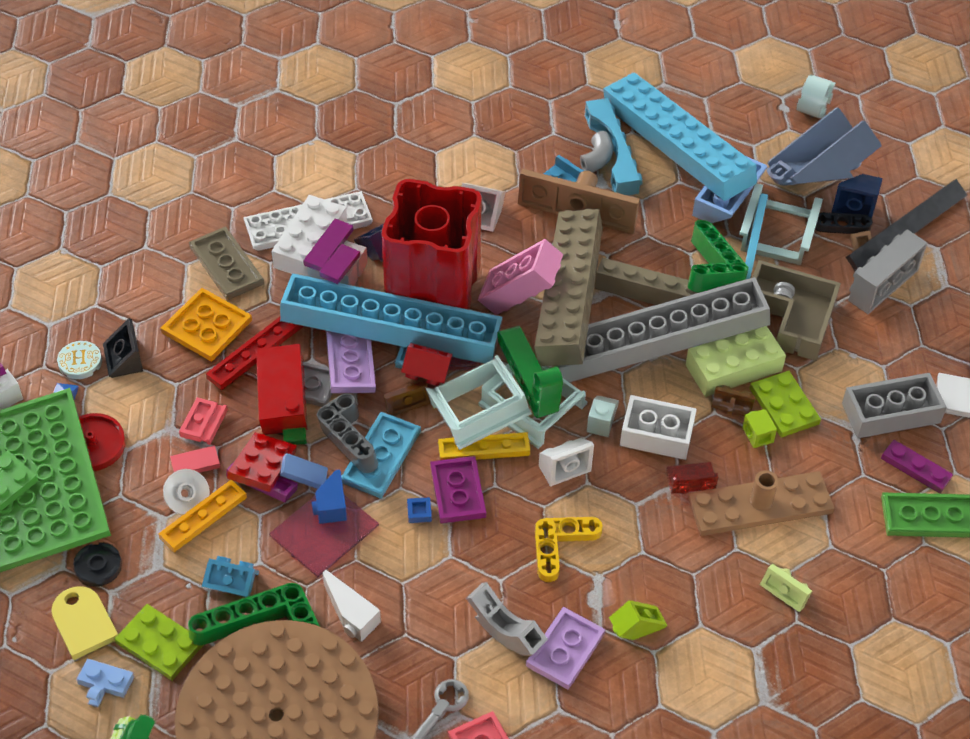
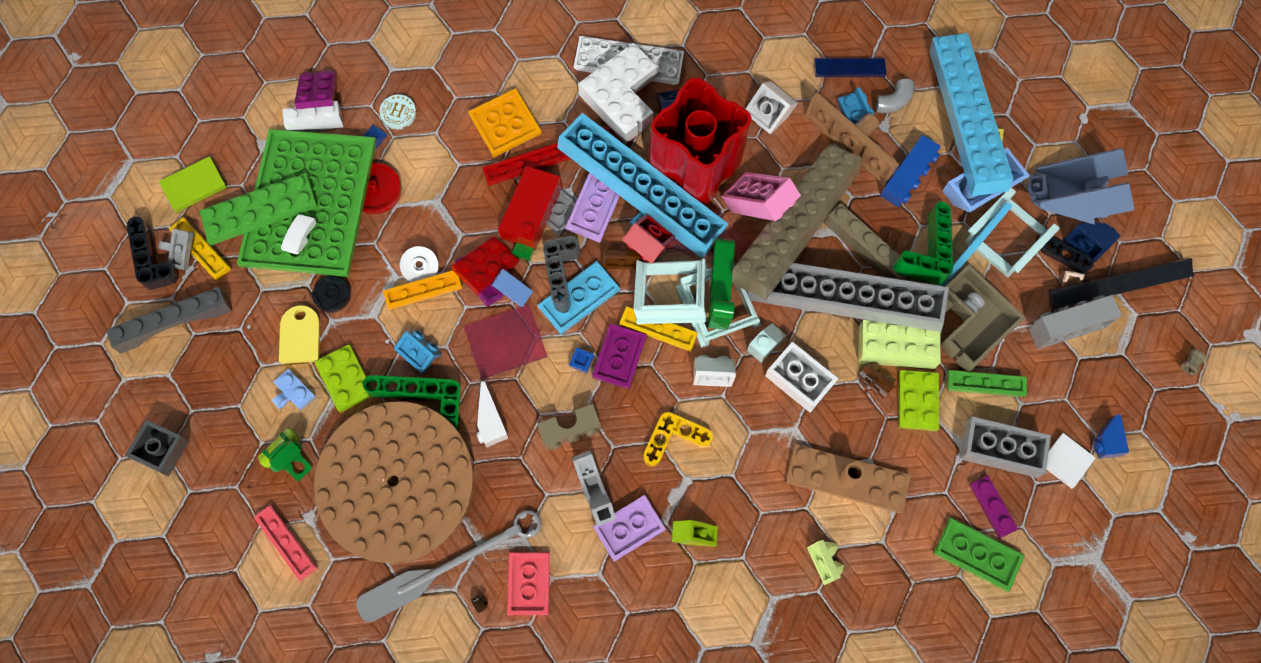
camera: 25 degrees right, 20 degrees up
black slope [103,318,143,378] -> none
coral tile [170,446,220,473] -> none
coral plate [179,397,228,445] -> none
dark tan tile [189,226,264,300] -> none
magenta tile [303,219,354,271] -> none
blue slope [312,469,347,524] -> none
magenta tile [319,244,360,284] -> none
medium azure arch [585,98,642,196] -> none
clear red bracket [666,462,719,494] -> none
lime brick [742,409,777,448] -> none
light aqua brick [797,74,835,119] -> none
none -> white slope [281,214,316,254]
none -> dark tan arch [537,404,601,450]
none -> clear blue tile [814,58,886,77]
none -> blue brick [880,135,941,208]
none -> bright green plate [947,370,1027,397]

